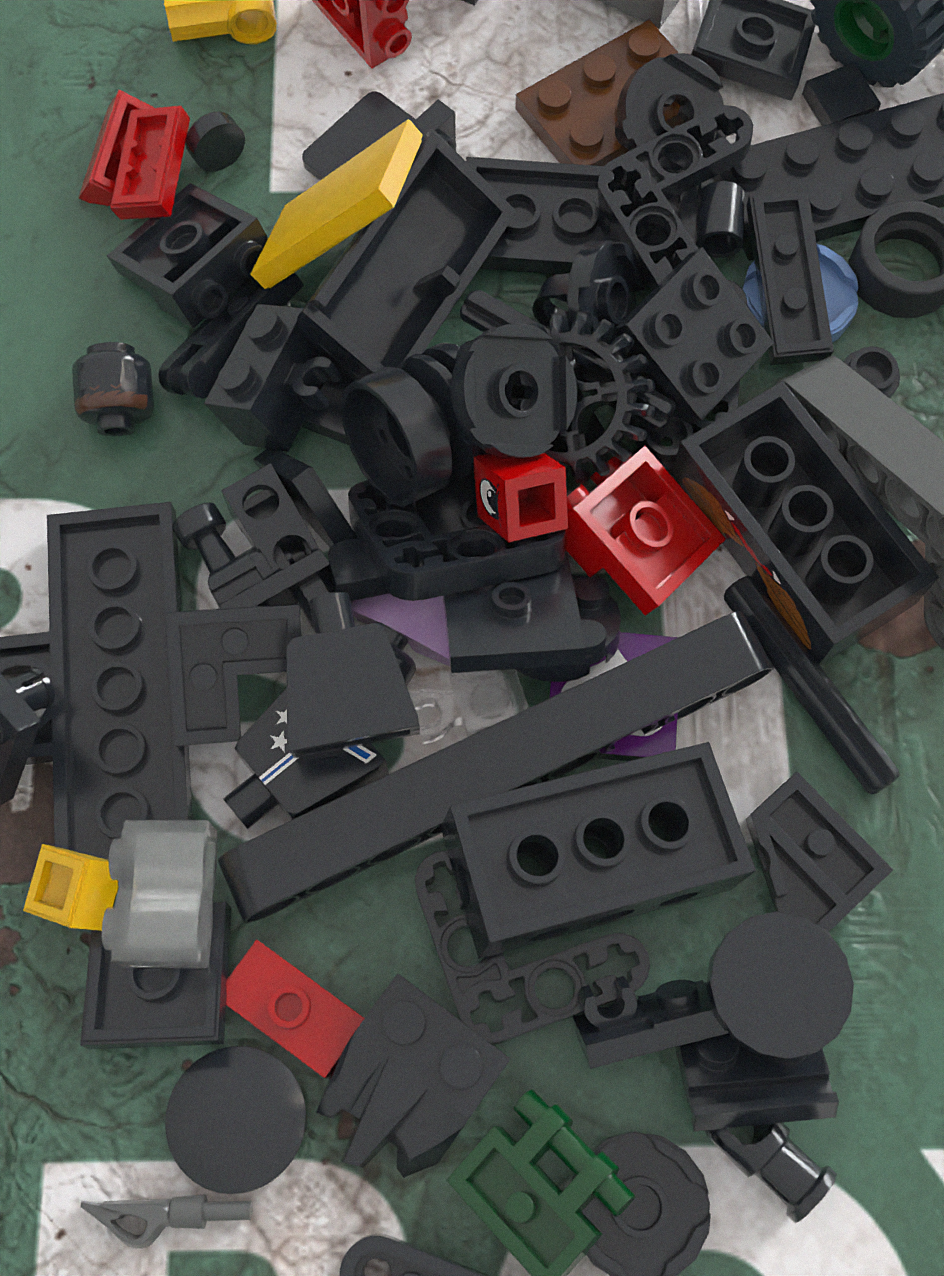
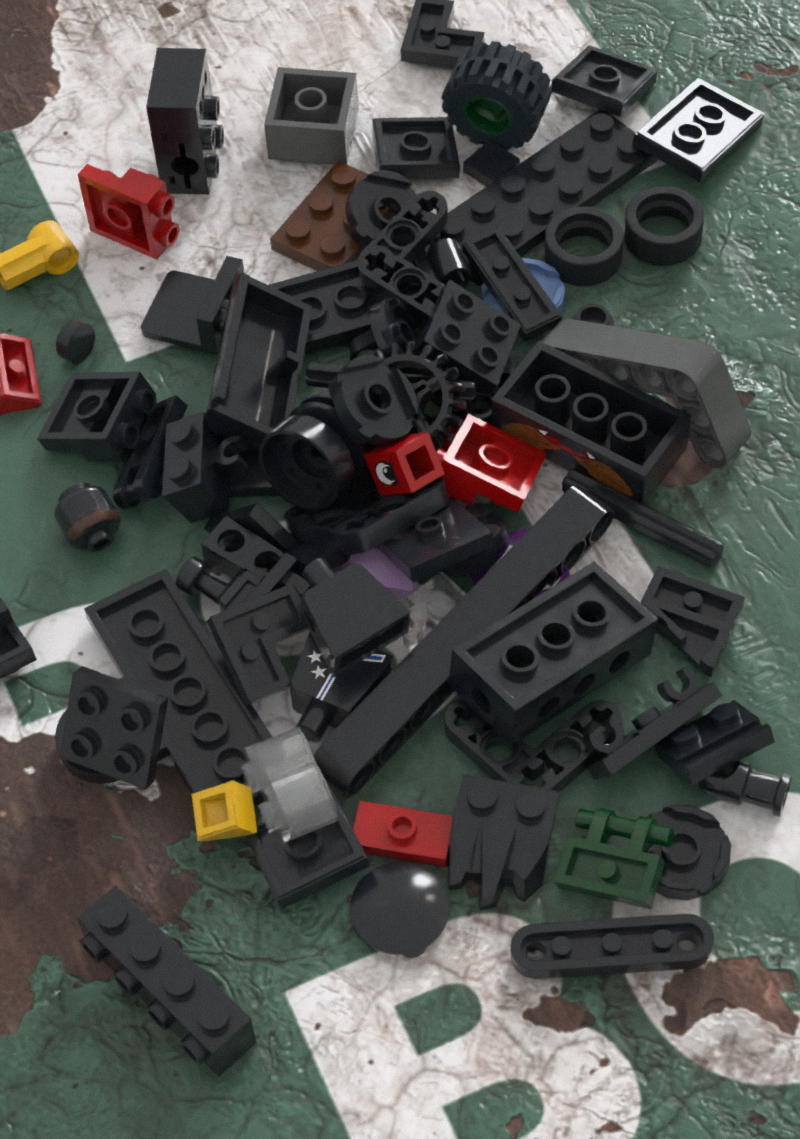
camera: 20 degrees left, 15 degrees down
dark grey hand [81,1194,252,1249] -> none
red plate [110,106,190,220] -> none
yellow tile [250,119,423,289] -> none
black tile [706,911,854,1060] -> none

